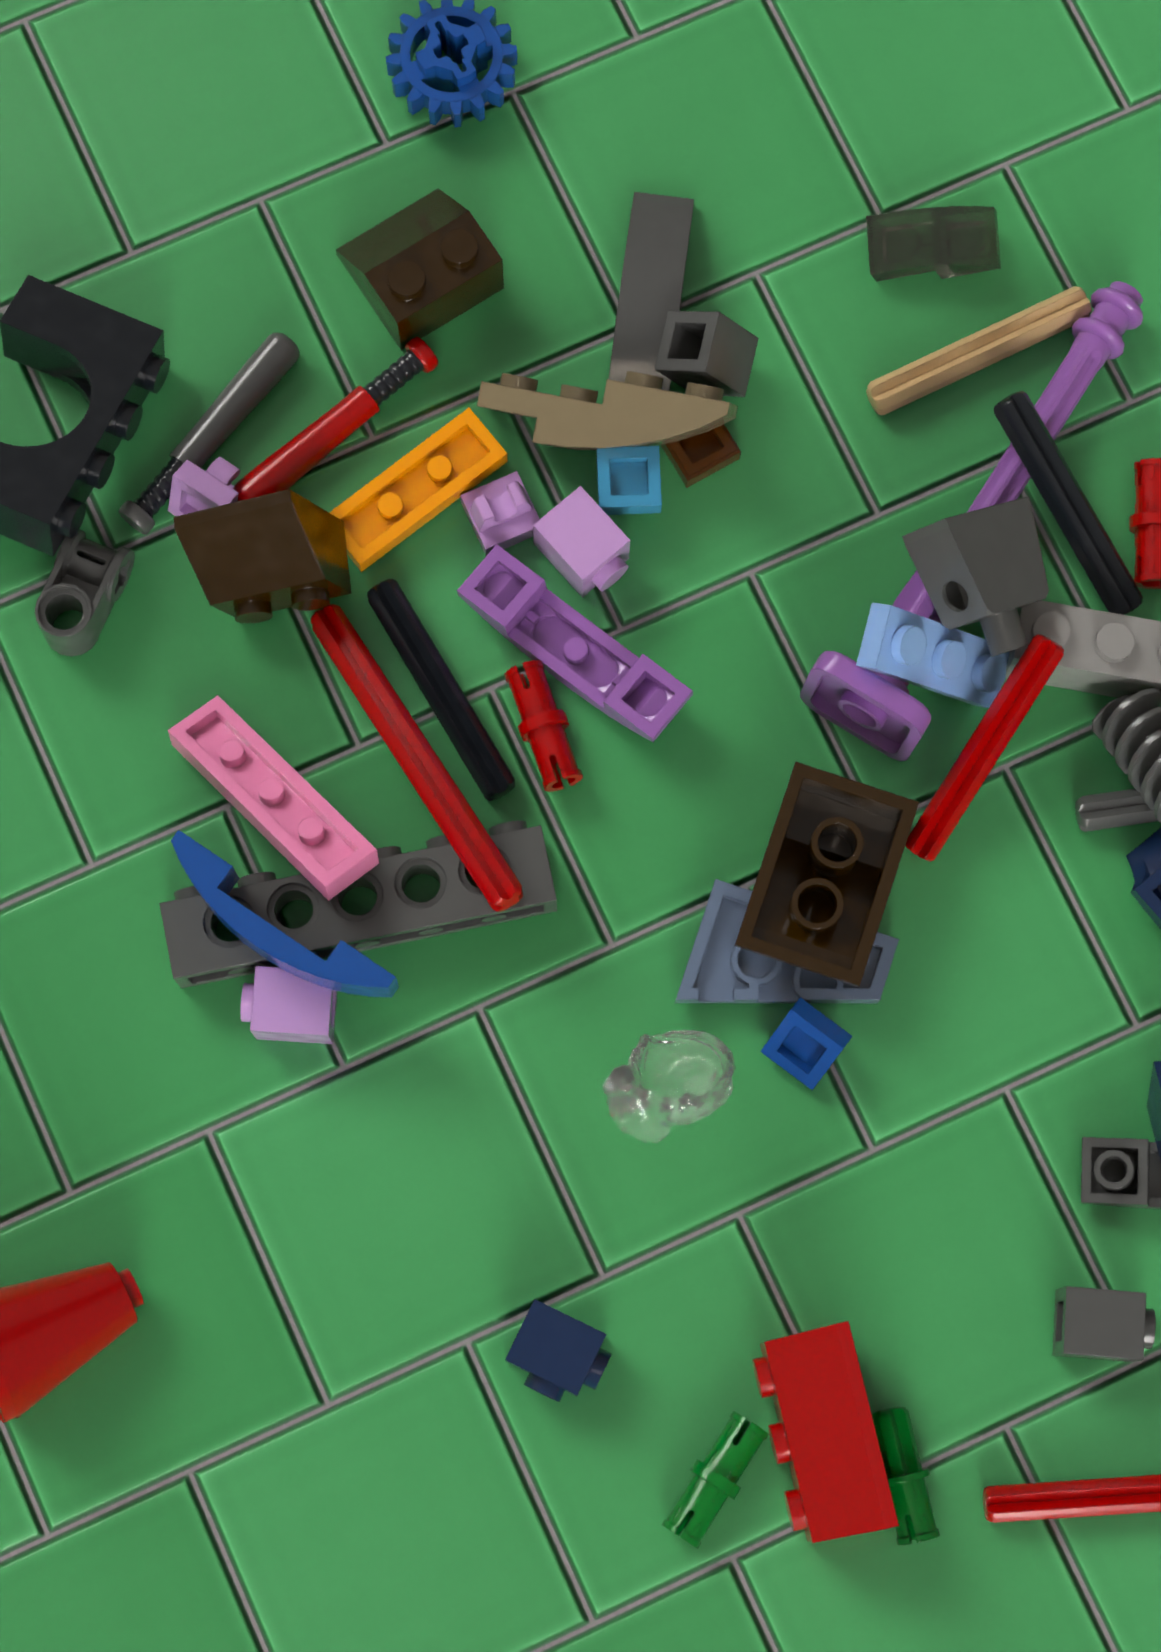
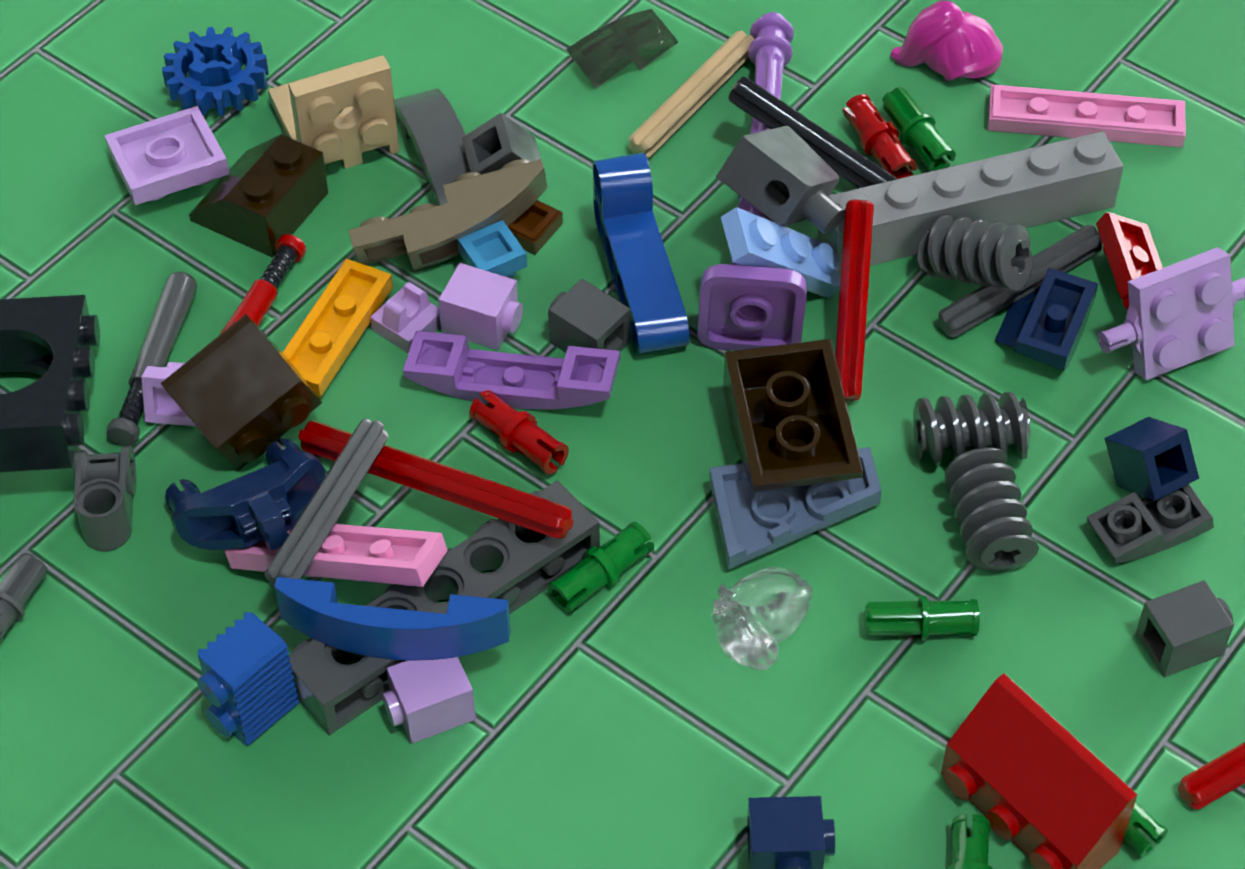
camera: 25 degrees left, 25 degrees down
black axle [367,579,515,801] -> none
blue plate [760,997,853,1090] -> none
none -> lavender plate [104,106,230,205]
none -> dark blue connector [164,438,326,551]
none -> blue brick [197,612,300,746]
none -> dark grey axle [265,419,388,590]
none -> tan bracket [268,55,400,169]
none -> green pin [547,522,654,614]
none -> dark grey brick [548,279,631,353]
none -> blue beam [593,152,690,355]
none -> green axle [864,595,980,641]
none -> dark grey piece [913,392,1030,465]
none -> dark grey piece [944,448,1039,572]

